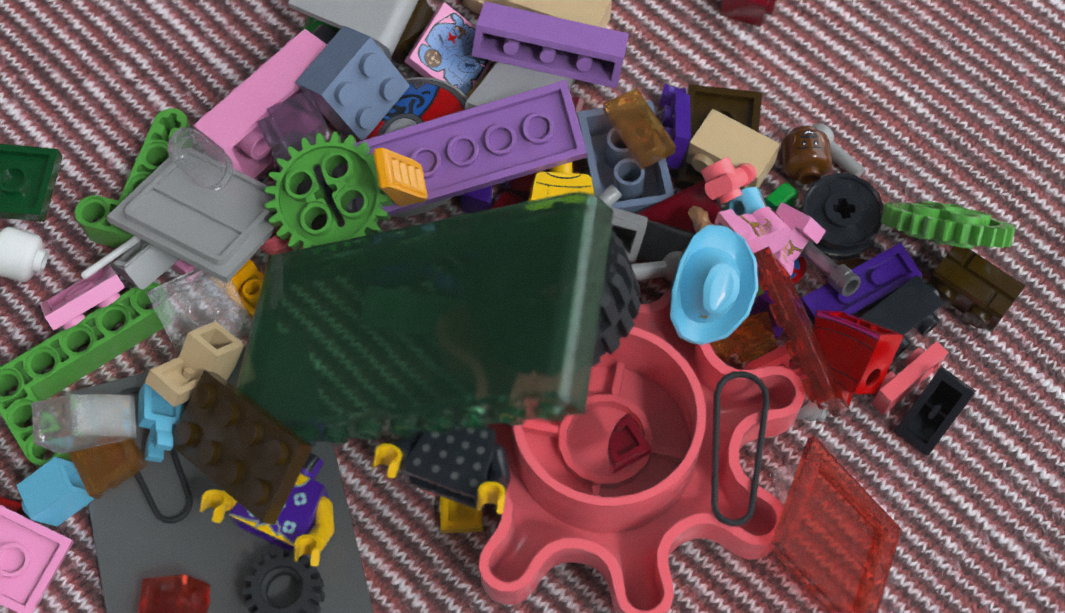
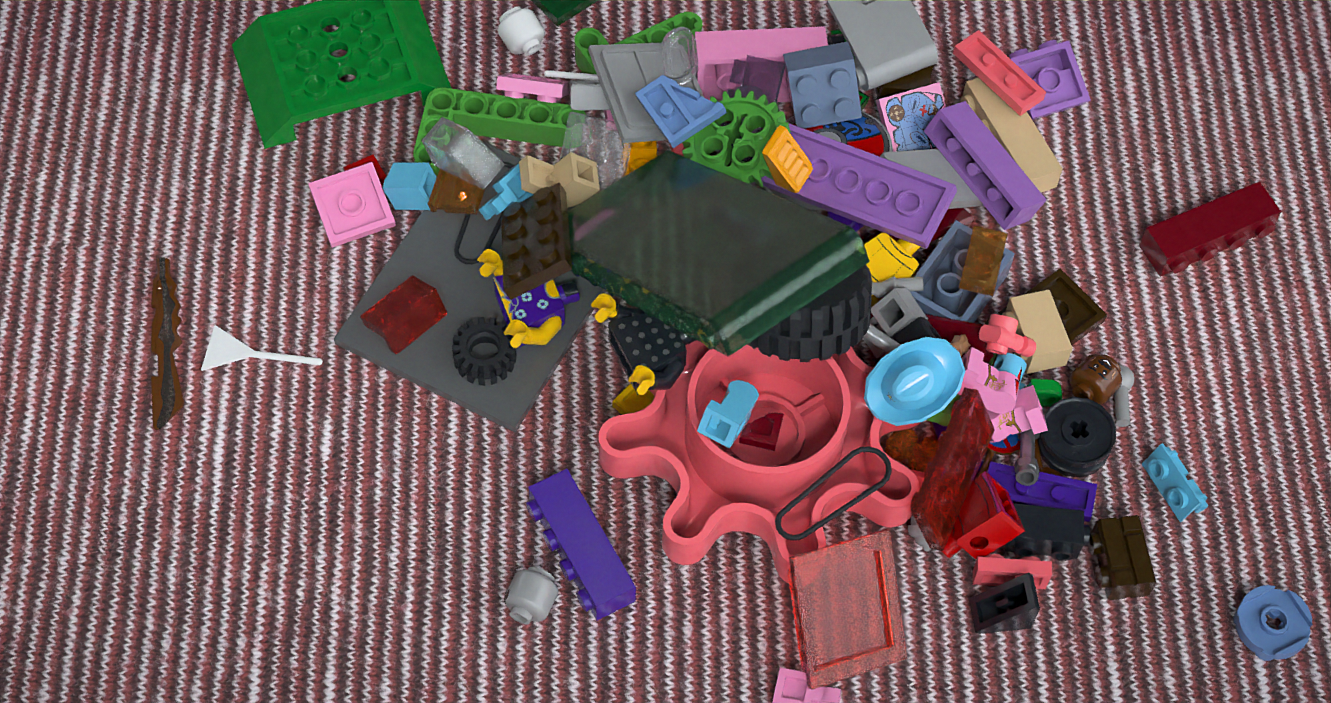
camera: 40 degrees right, 5 degrees down
dark purple hinge [659,83,691,169] -> none
bright green gear [881,201,1016,249] -> none
none -> medium blue wing [635,75,727,148]
none -> medium azure leg [697,380,759,448]
none -> medium azure hinge [1142,443,1208,522]

